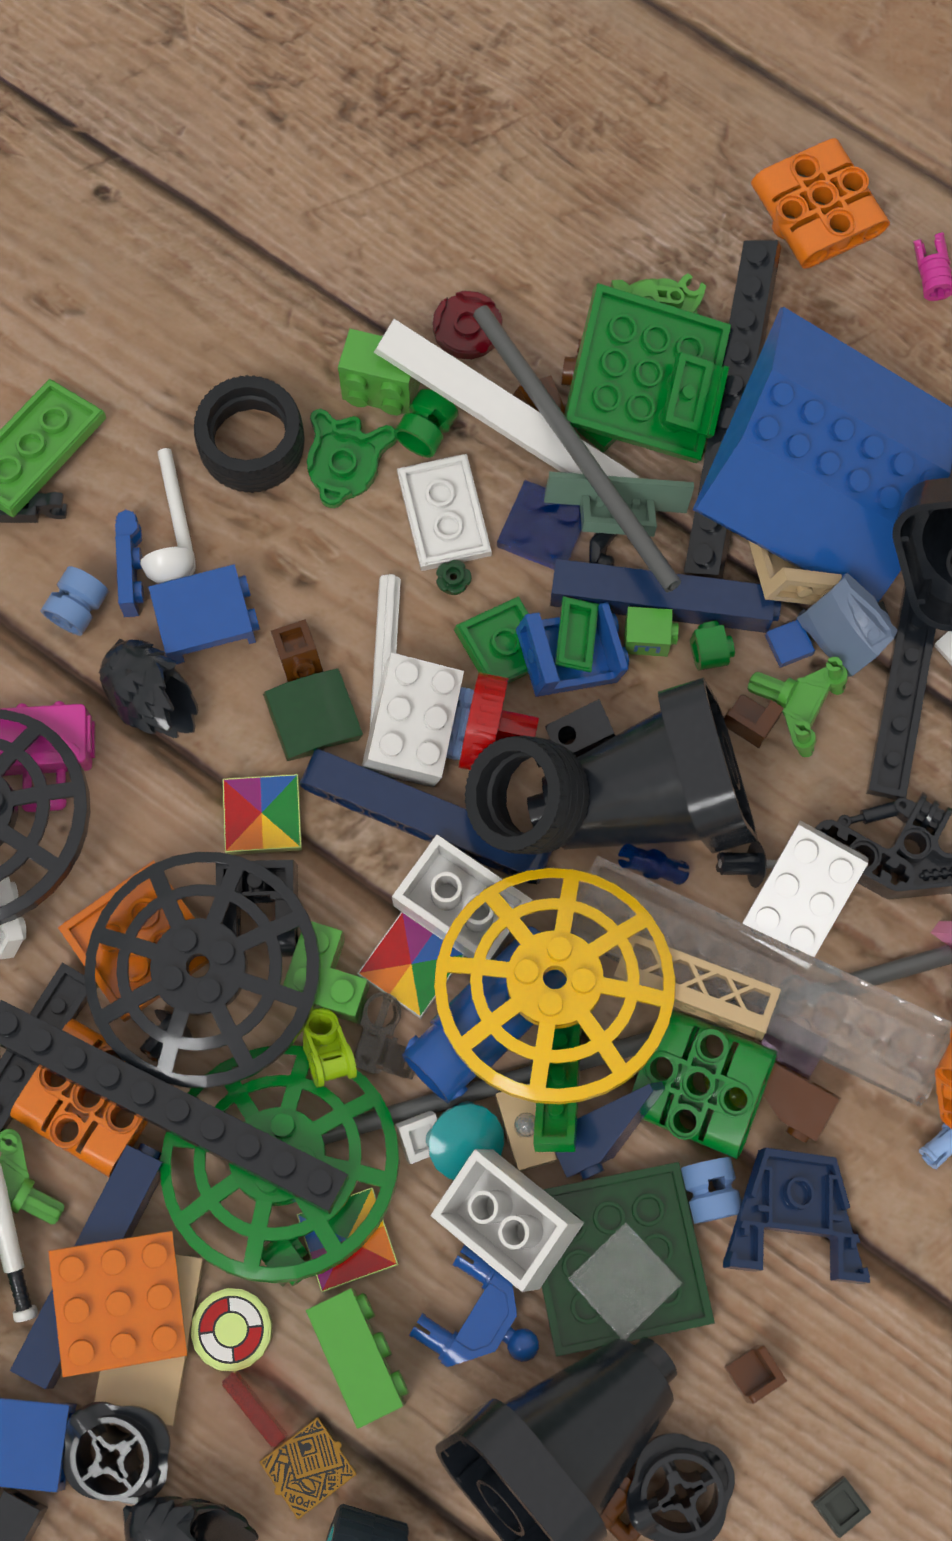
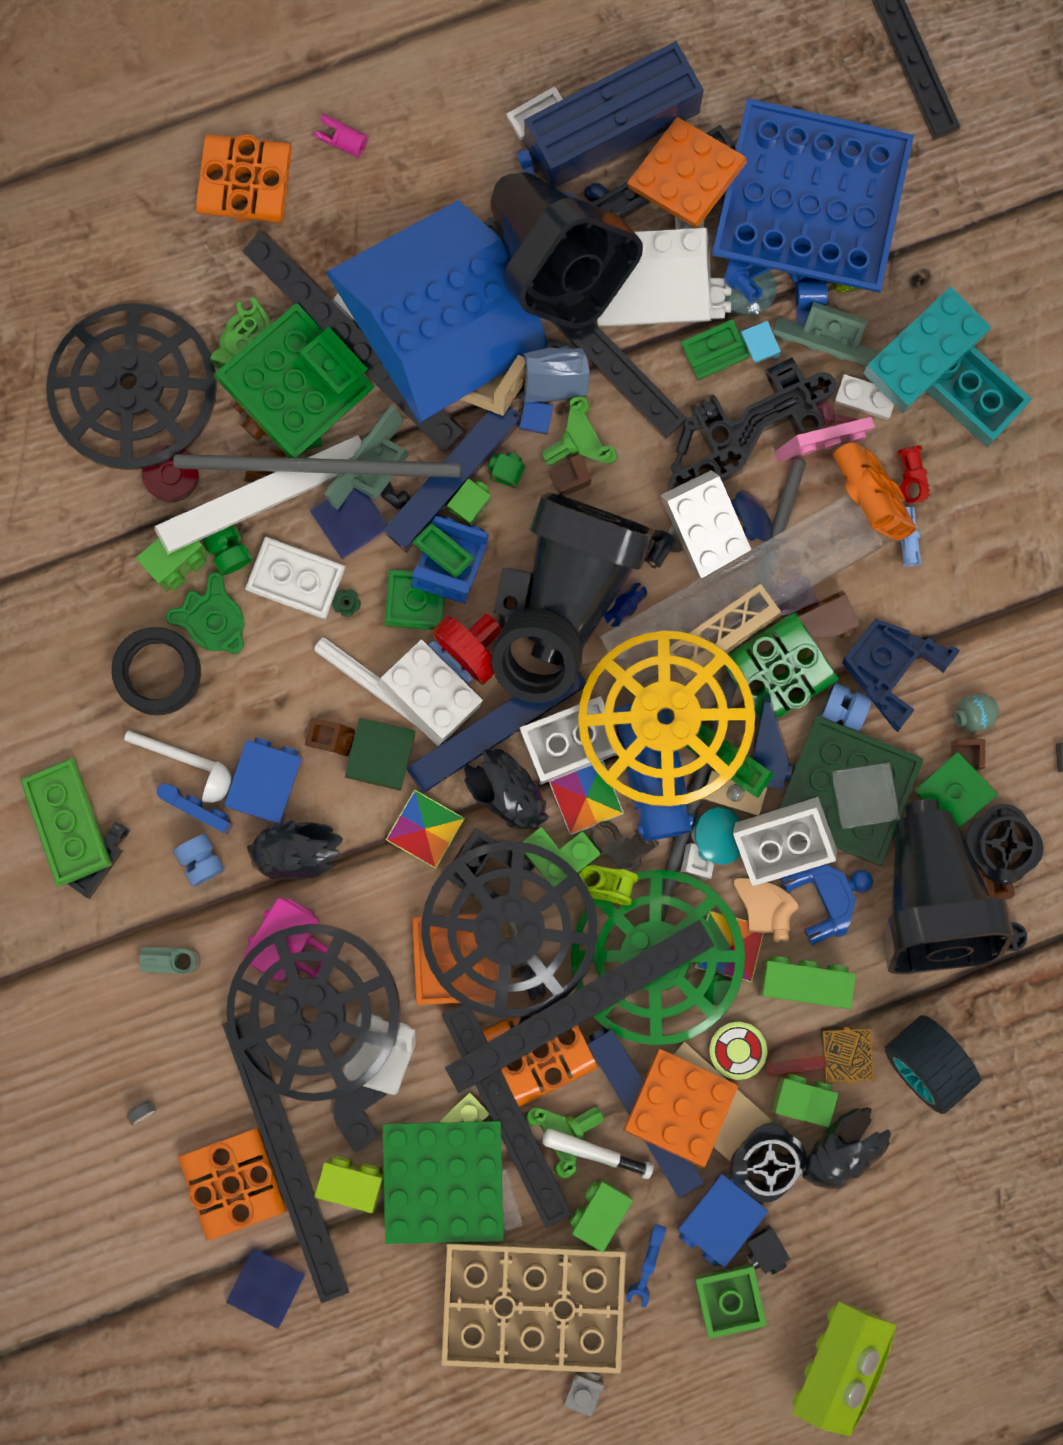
camera: 55 degrees left, 10 degrees up
none -> black dish [46,303,217,470]
none -> black head [464,749,549,829]
none -> dark blue dish [731,490,772,541]
none -> light nougat arm [733,878,799,943]
none -> bright green brick [770,1073,838,1128]
none -> green plate [915,751,998,827]
none -> sand green head [953,692,999,734]

